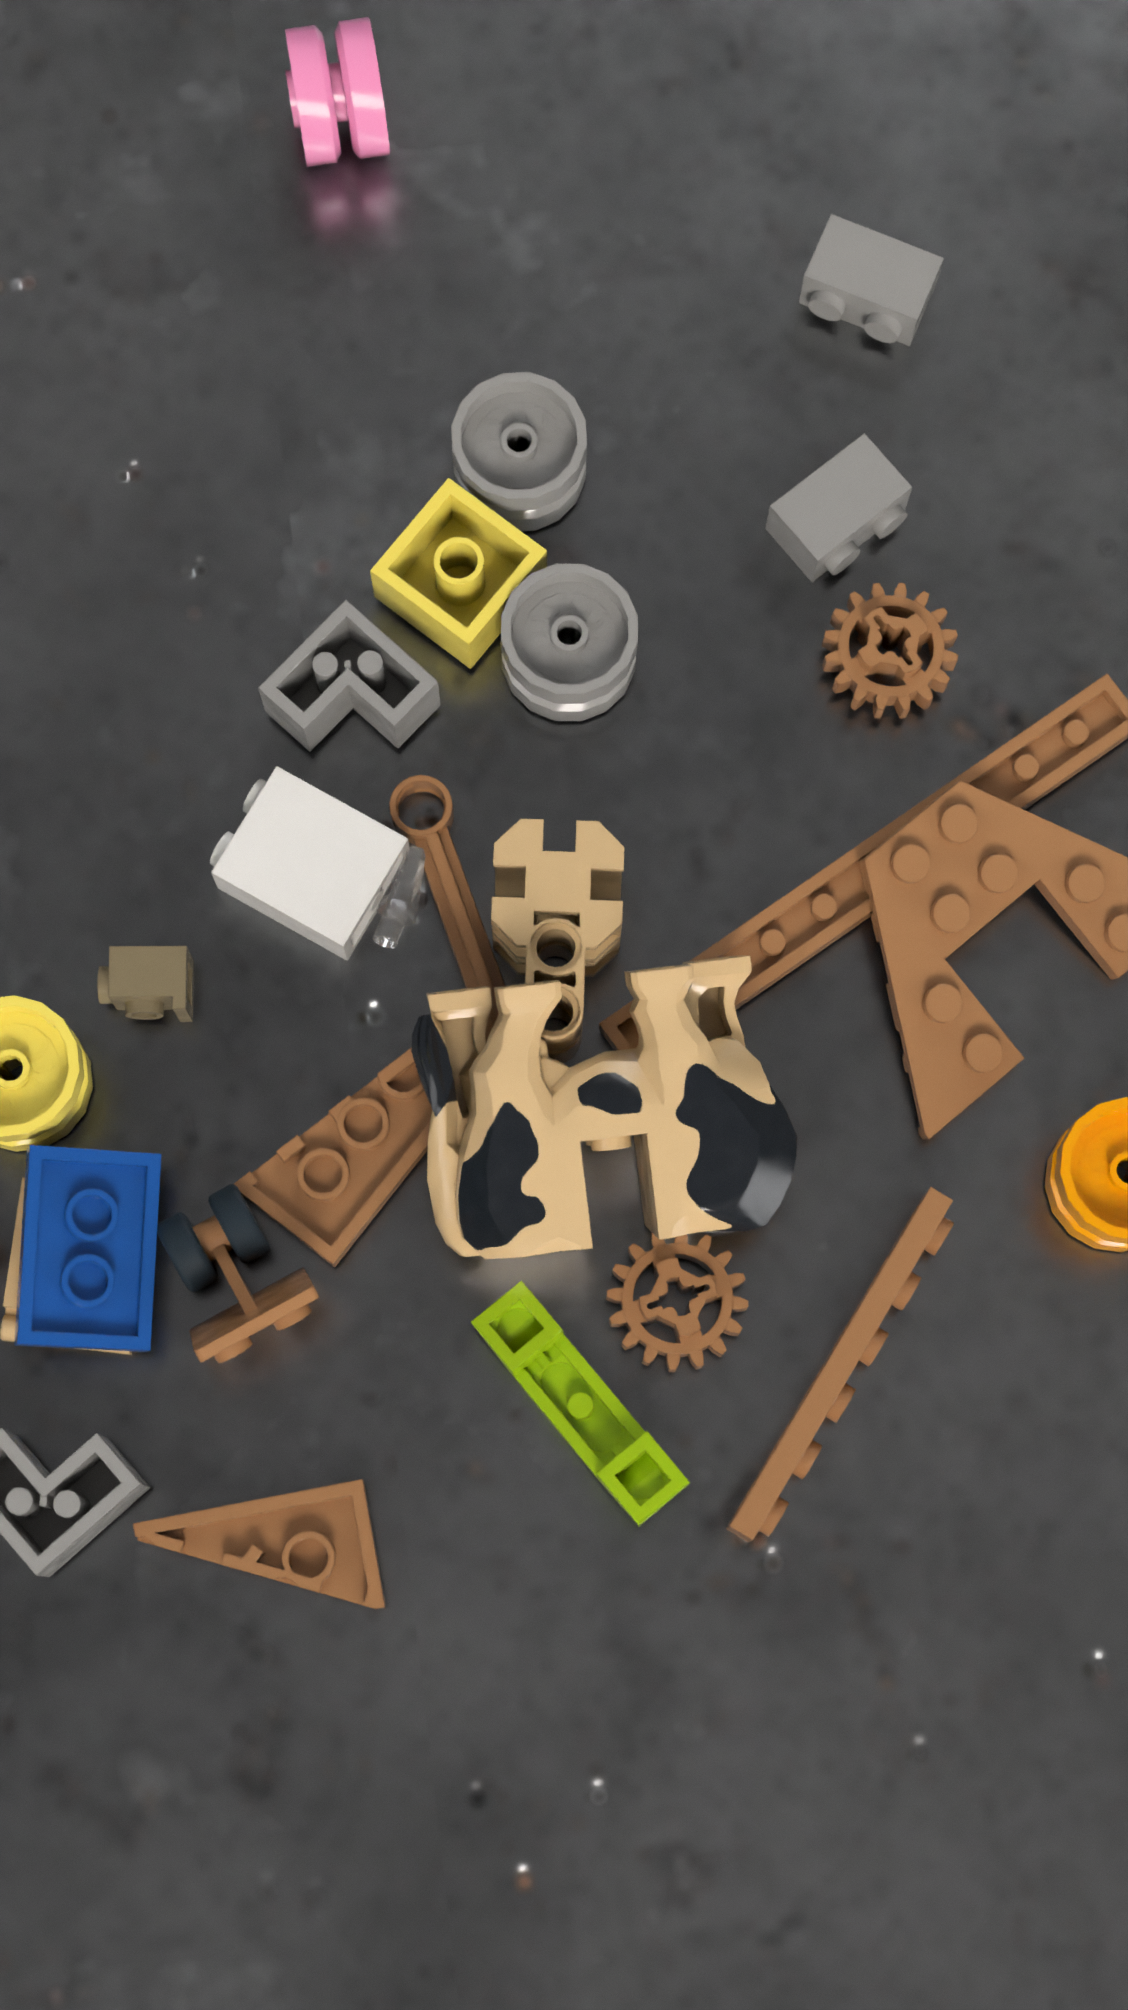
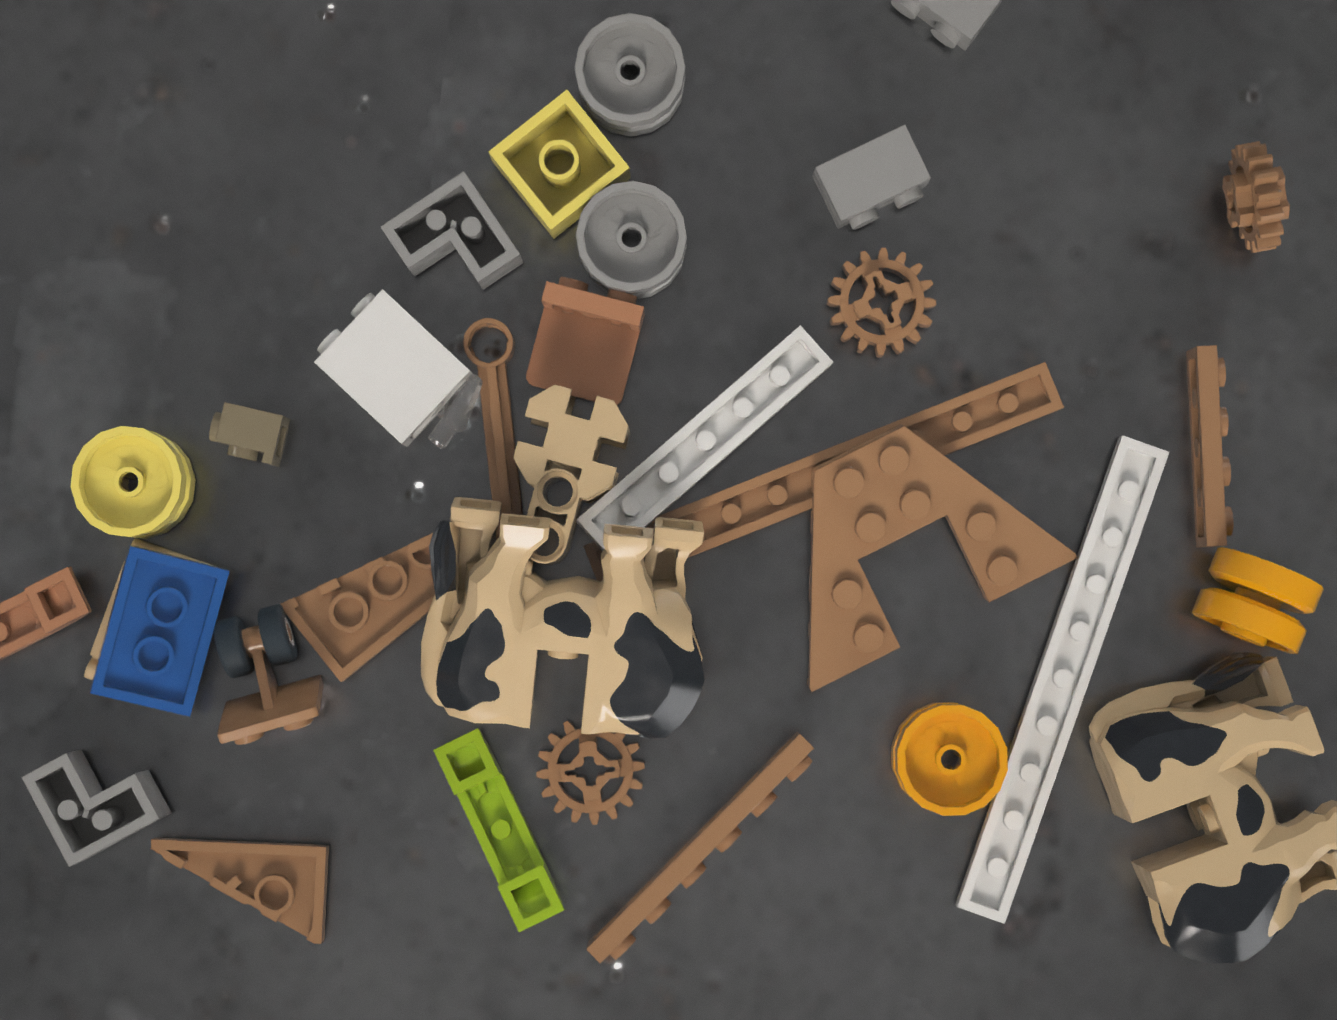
camera: 20 degrees right, 10 degrees up
none -> nougat bracket [526,277,645,406]
none -> white plate [576,325,833,551]

